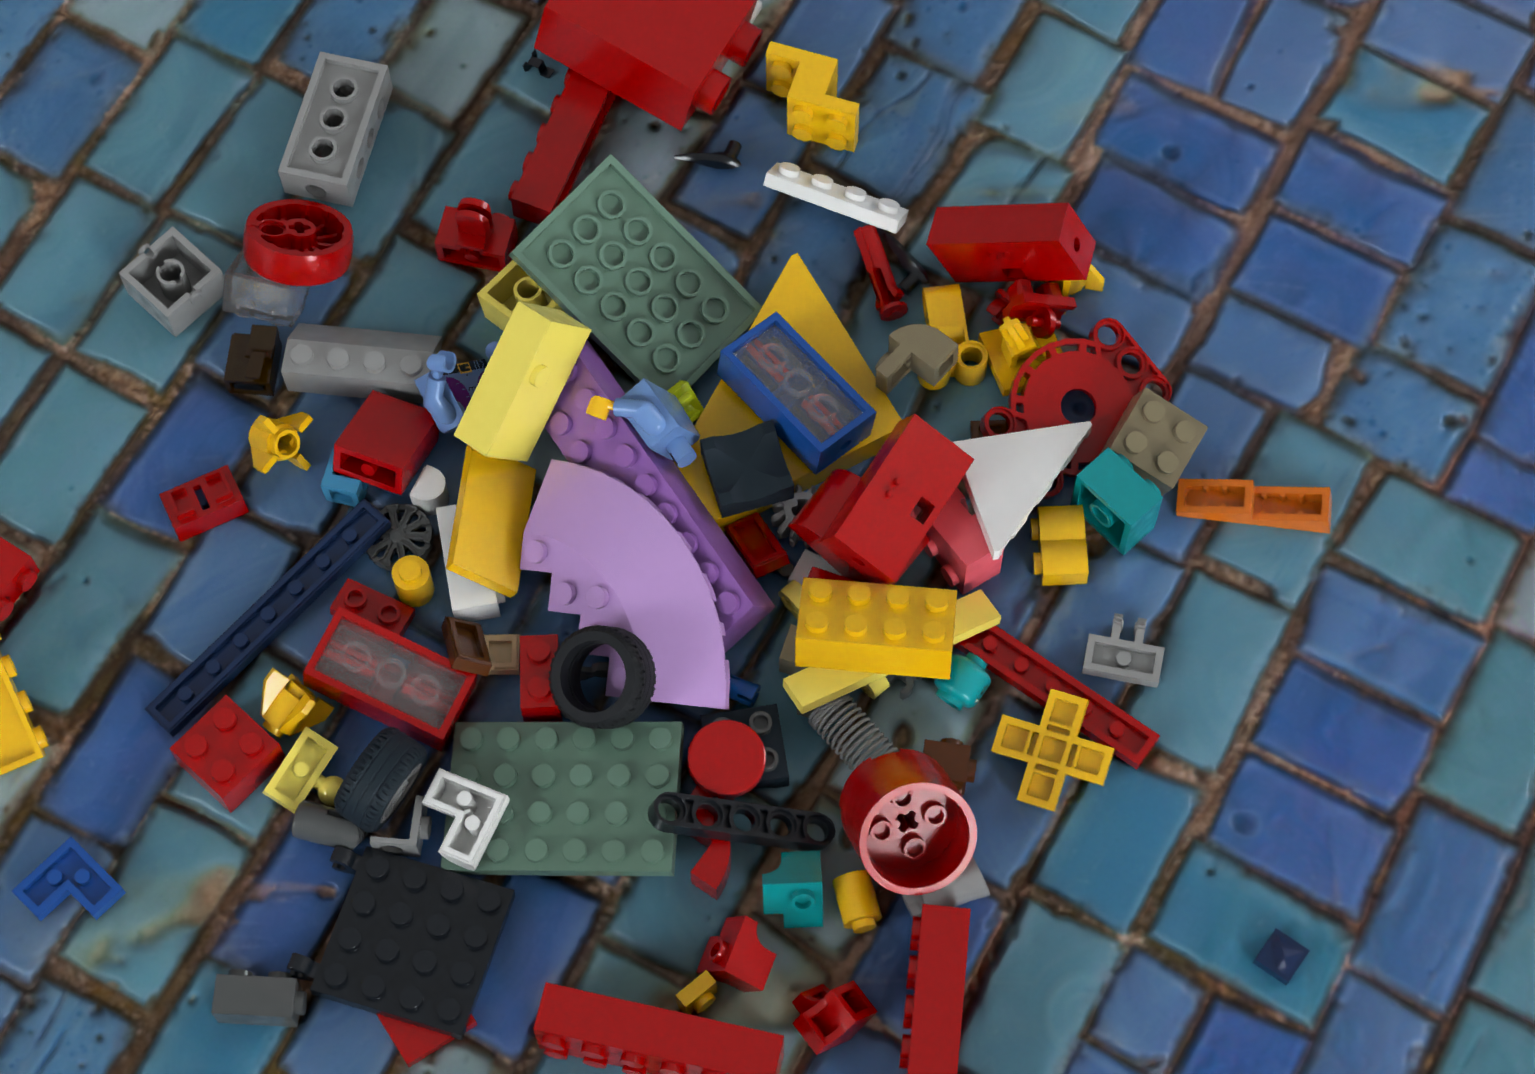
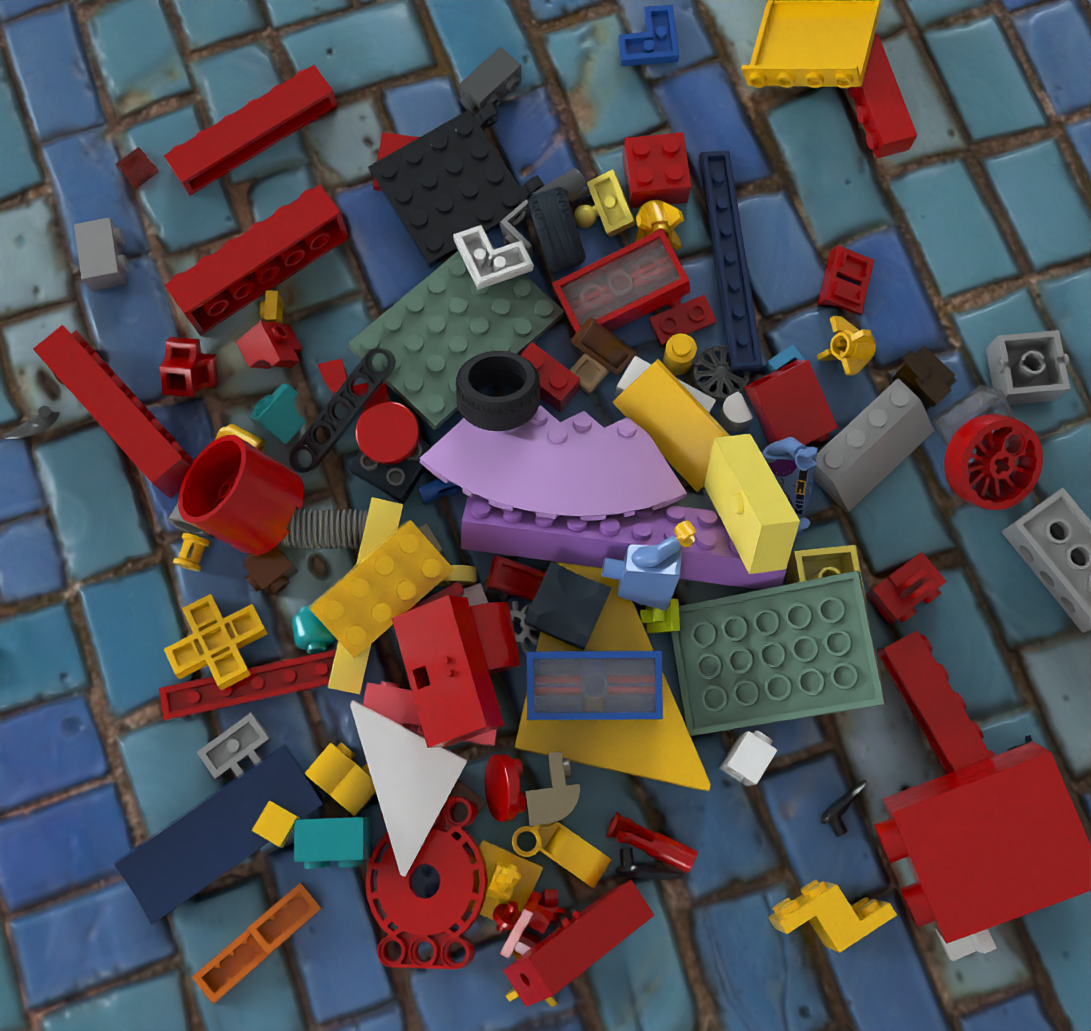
camera: 130 degrees right, 10 degrees up
white plate [763,162,909,234] -> none
dark tan brick [1099,387,1208,496] -> none
none -> dark blue arch [114,744,323,925]
none -> yellow bush [172,533,210,572]
none -> yellow tile [251,800,300,848]
none -> red tile [484,754,527,822]
none -> white brick [719,730,777,786]

